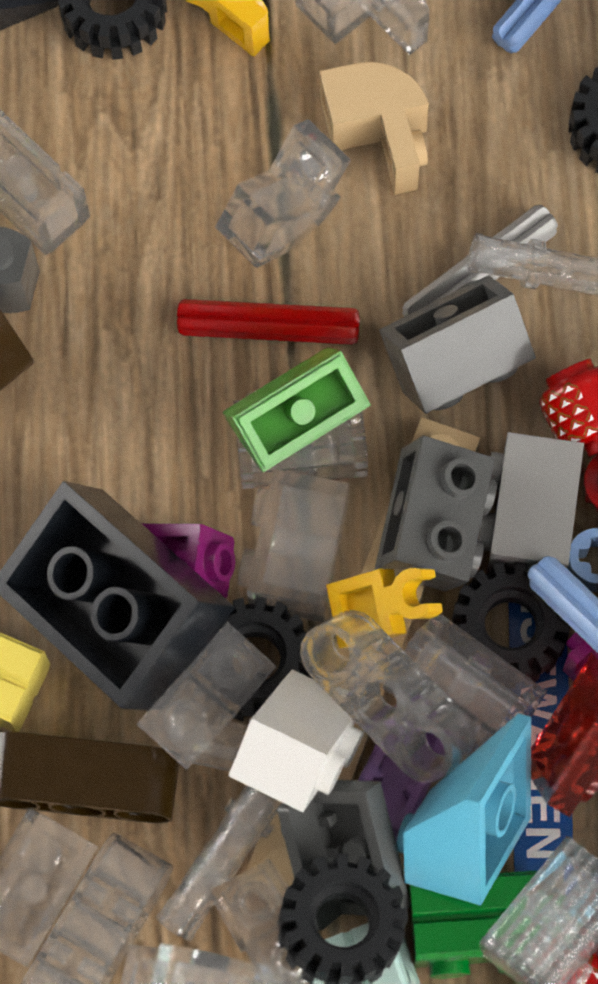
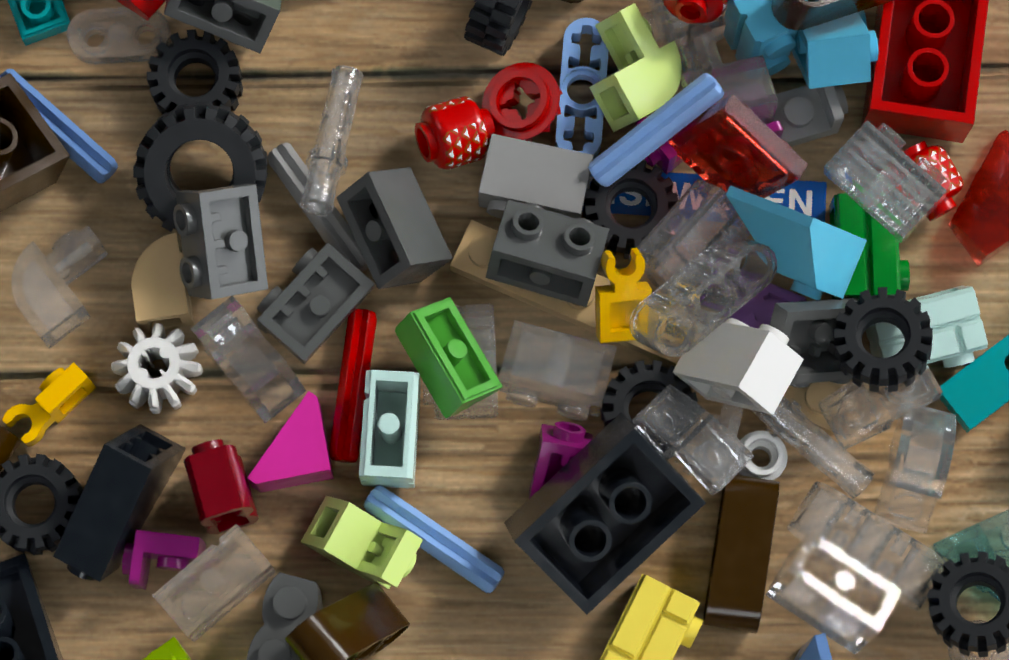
camera: 90 degrees left, 5 degrees up
none -> black slope [53,424,186,582]
none -> white gear [111,323,203,414]
none -> magenta bracket [122,530,206,590]
none -> black tyre [133,101,268,232]
none -> dark grey bracket [173,183,268,300]
none -> dark red brick [184,439,259,534]
none -> dark pink slope [247,391,334,493]
none -> dark grey bracket [257,243,375,365]
none -> yellowish green brick [301,495,423,589]
none -> light aqua brick [359,370,421,489]
none -> light blue axle [364,485,504,593]
none -> white plate [734,431,788,481]

